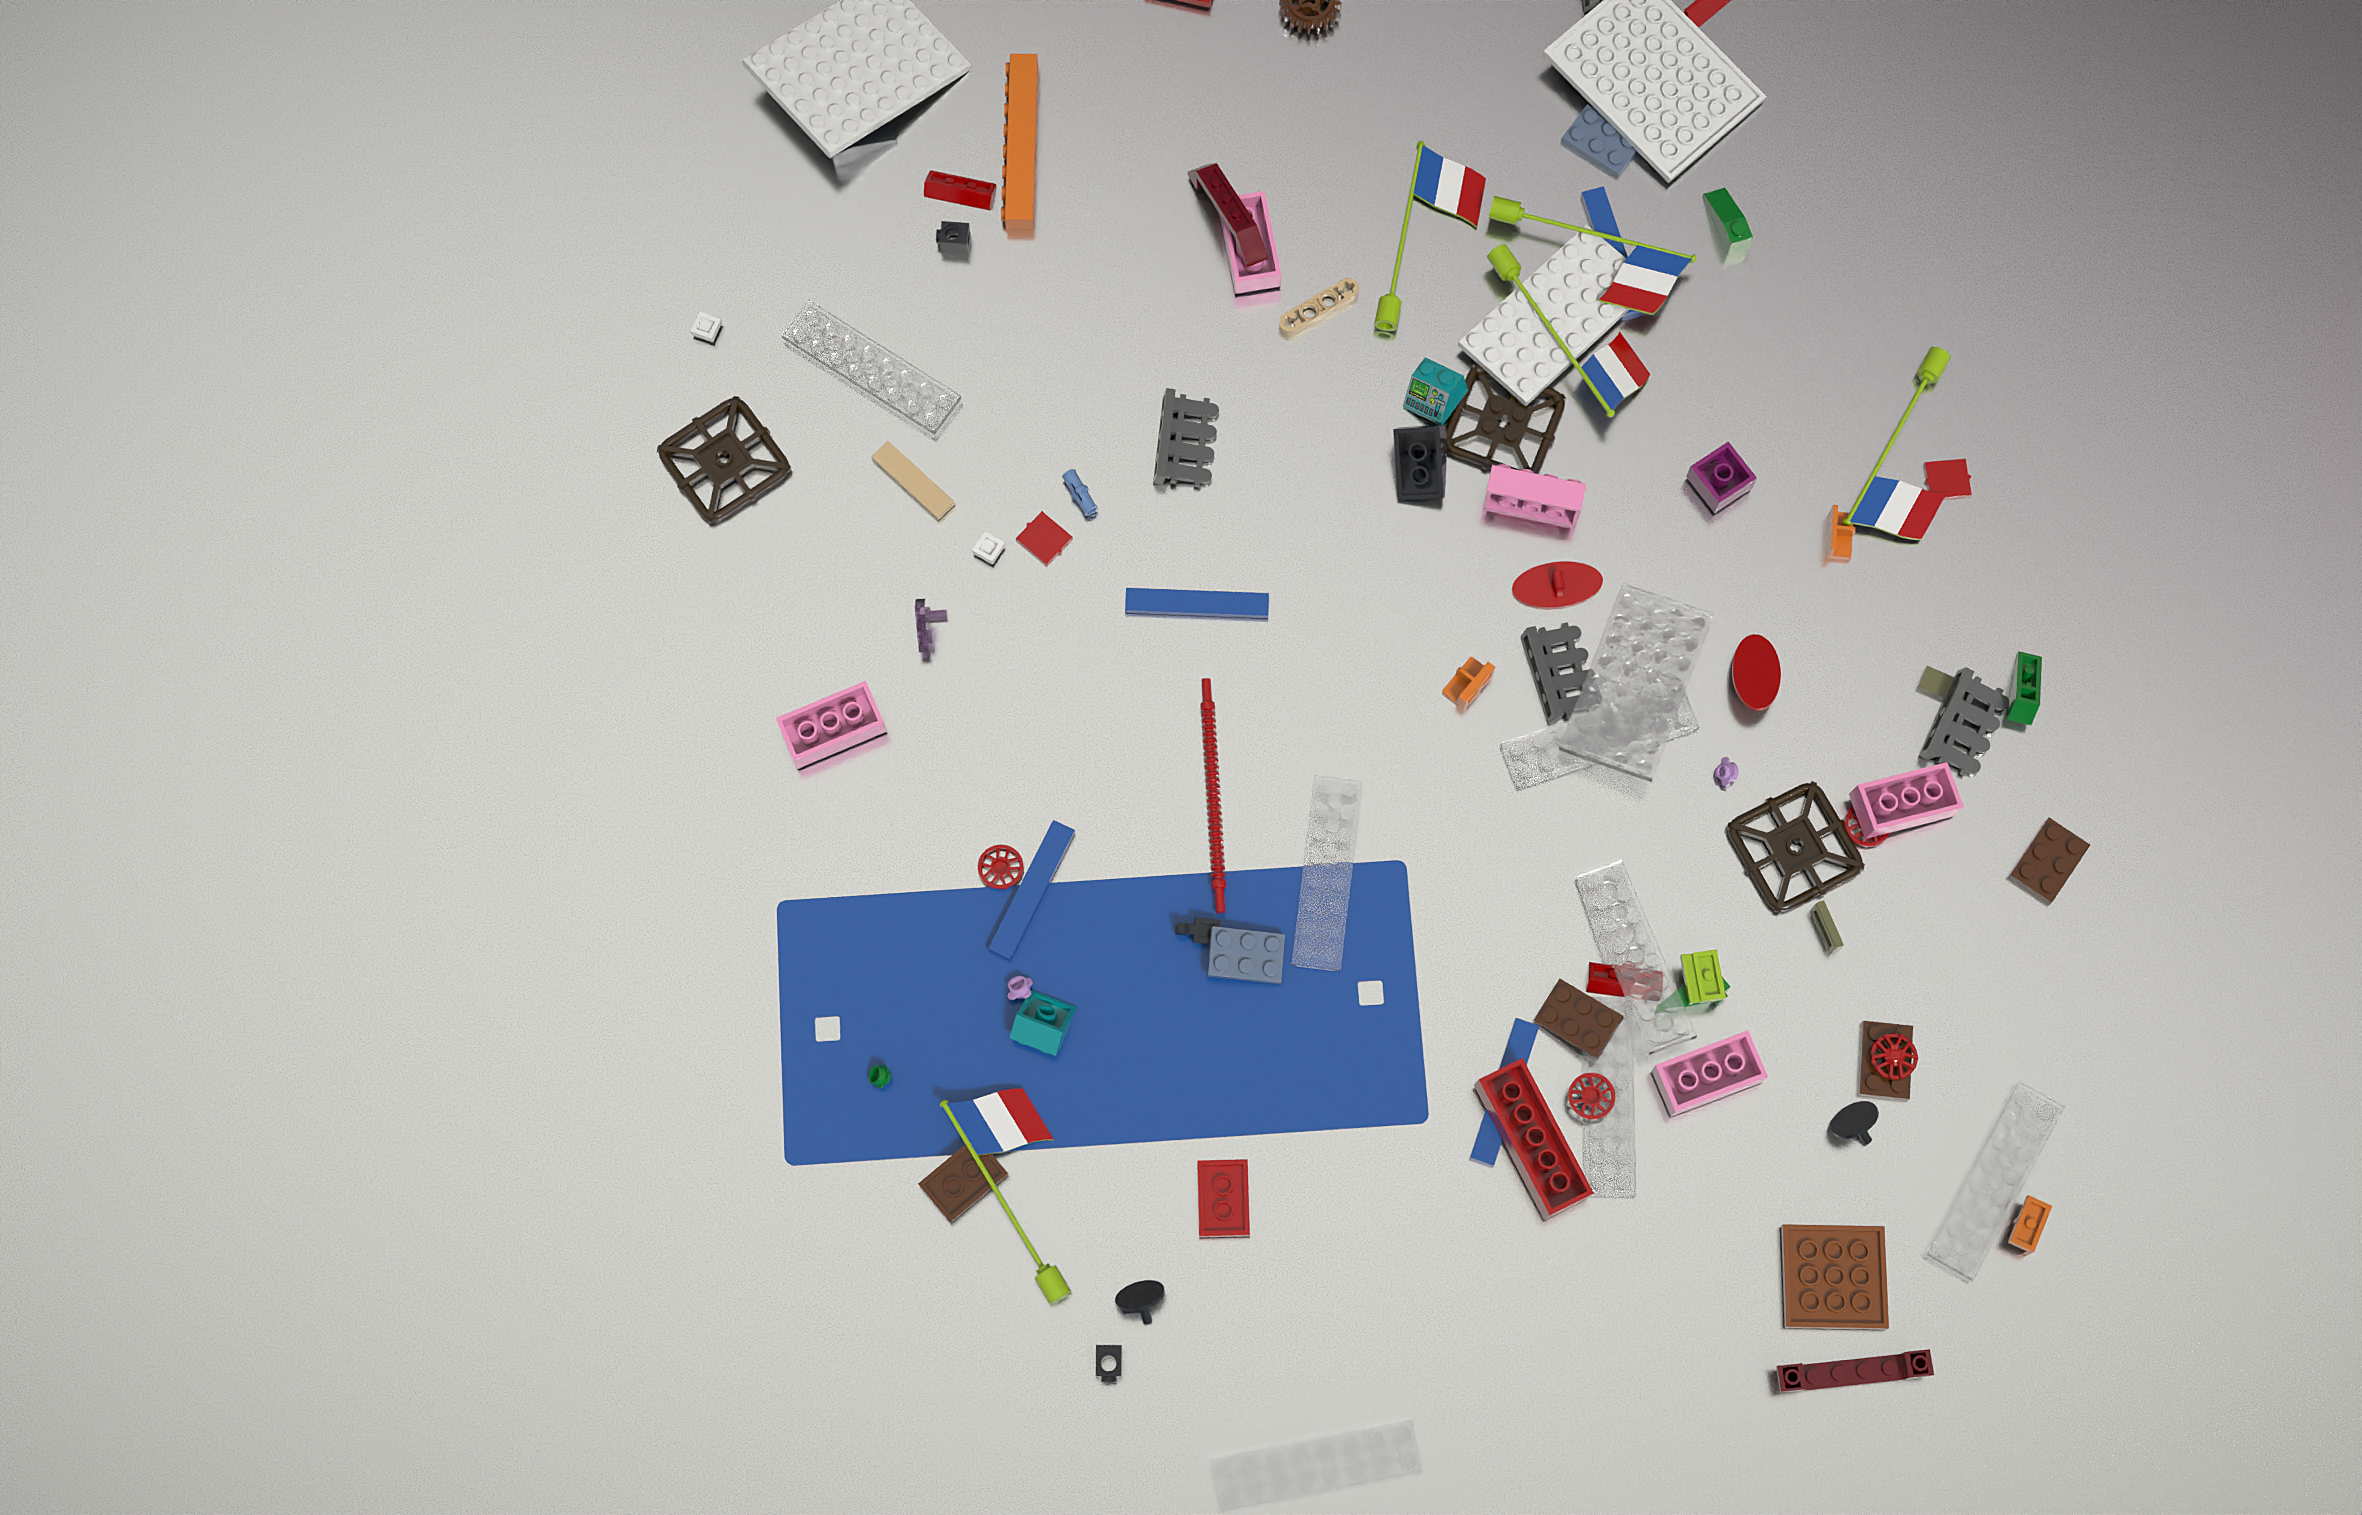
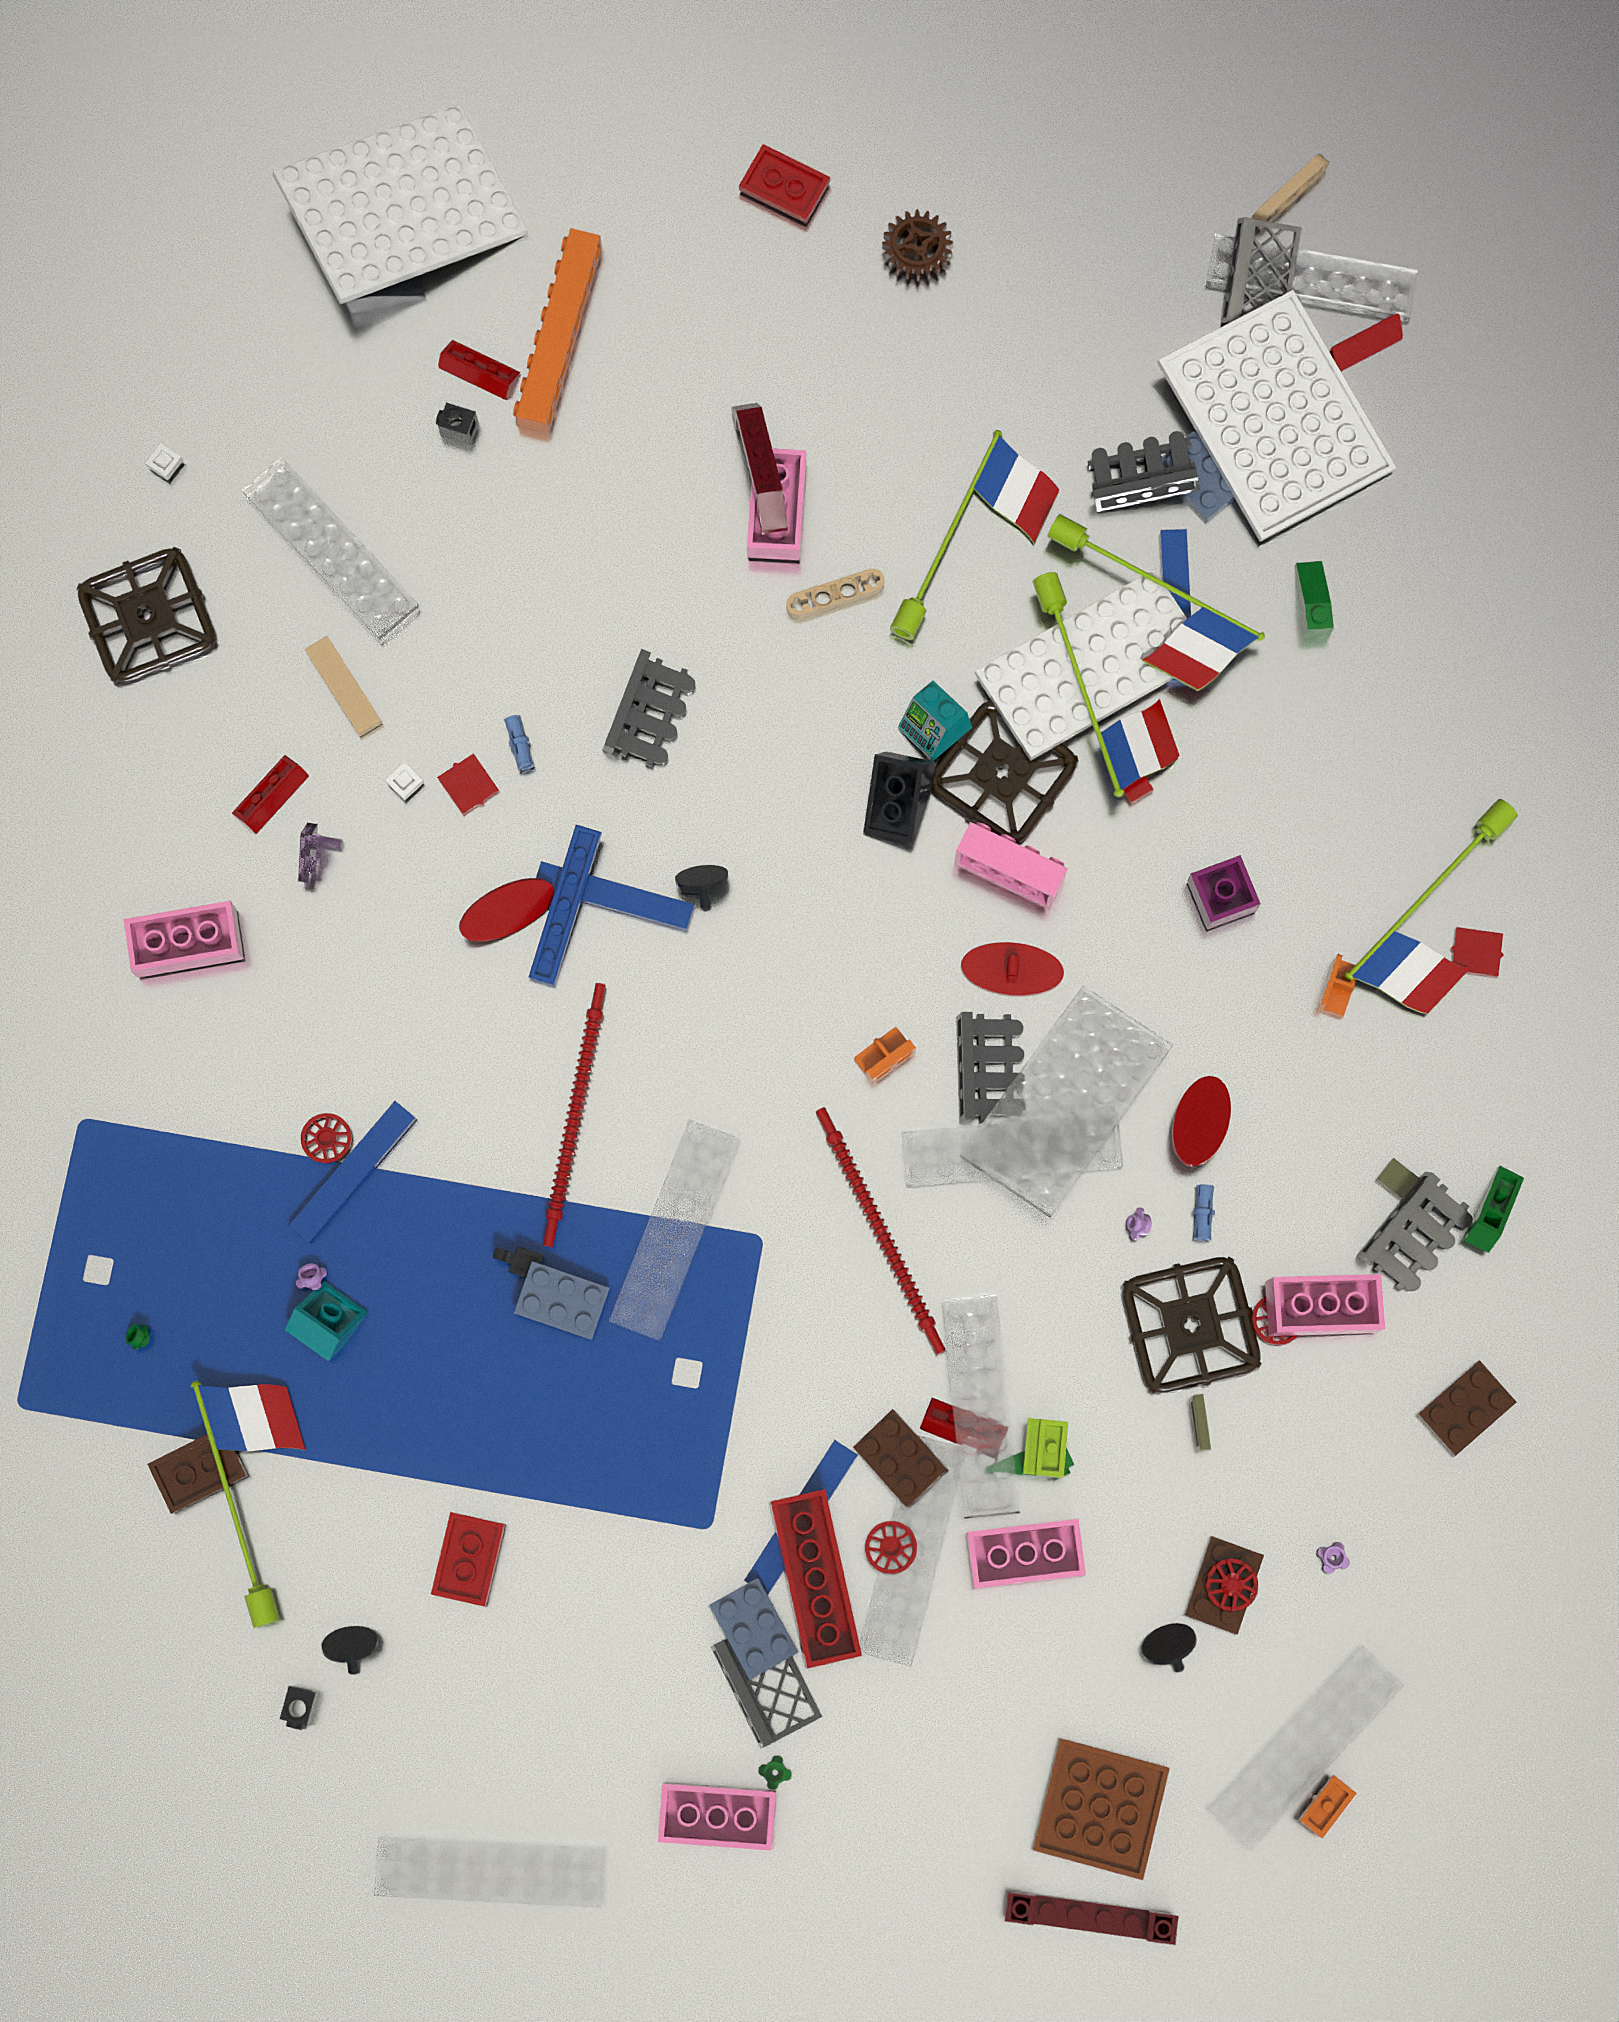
camera: 15 degrees right, 5 degrees up
none -> red slope [232,755,308,833]
none -> red shield [459,878,554,941]
none -> blue tile [528,824,602,986]
none -> bright pink brick [658,1783,776,1851]
none -> black shield [675,865,729,908]
none -> sand blue plate [708,1578,798,1680]
none -> dark grey fence [710,1639,822,1749]
none -> green plate [758,1756,792,1790]
none -> red hose [816,1107,946,1355]
none -> dark grey fence [1087,431,1200,512]
none -> red tile [1123,776,1154,805]
none -> medium blue pin [1193,1184,1215,1241]
none -> lavender plate [1318,1542,1350,1574]

